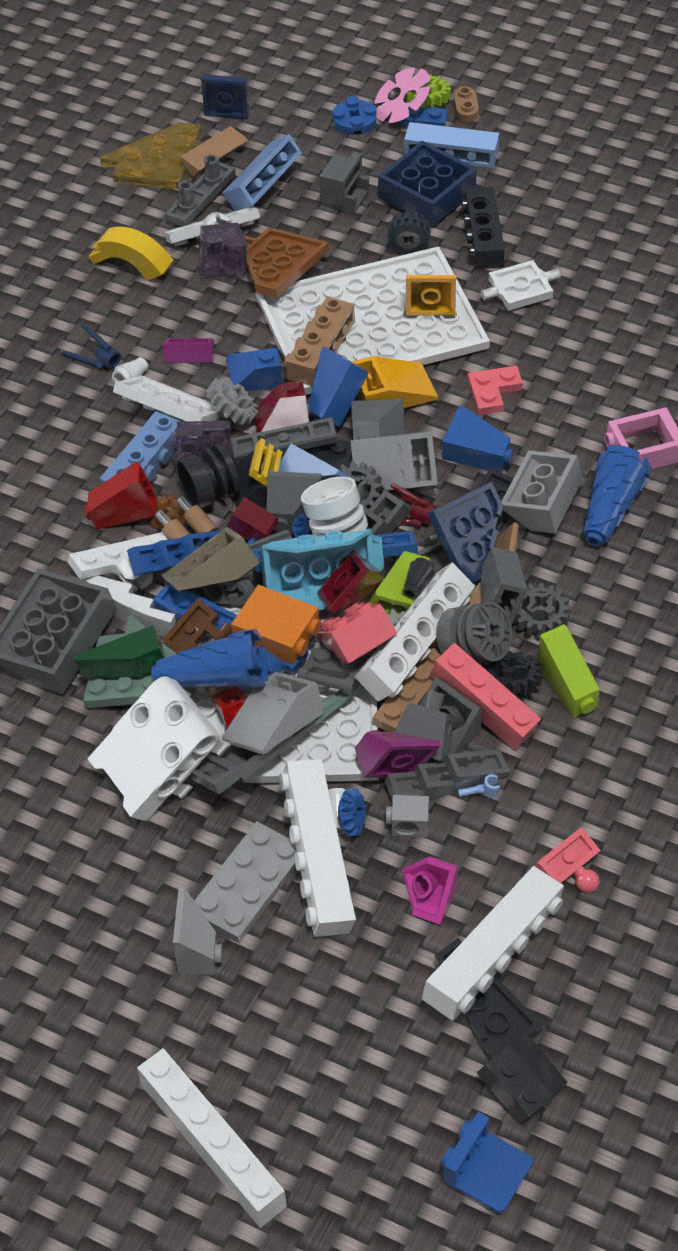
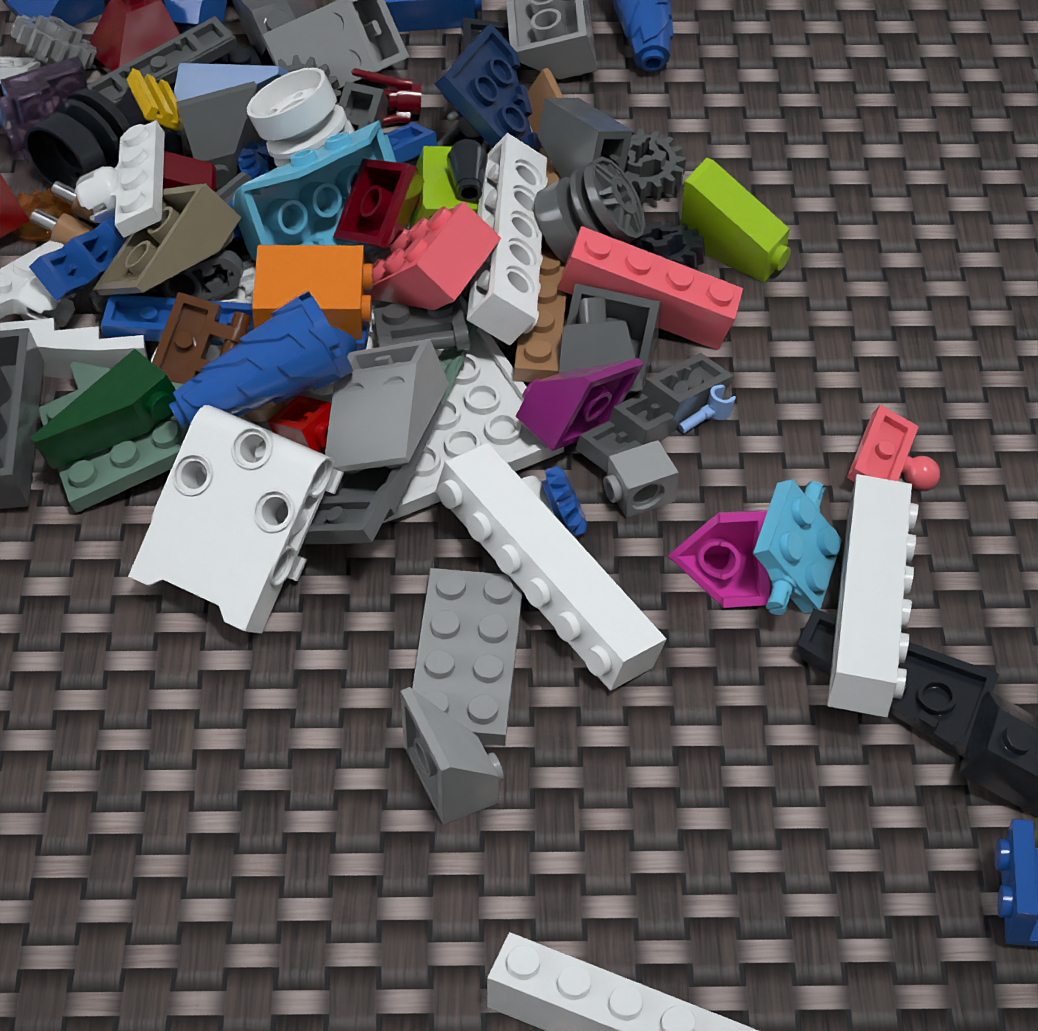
camera: 30 degrees left, 0 degrees up
none -> white plate [75,120,165,238]
none -> medium azure plate [753,479,842,615]

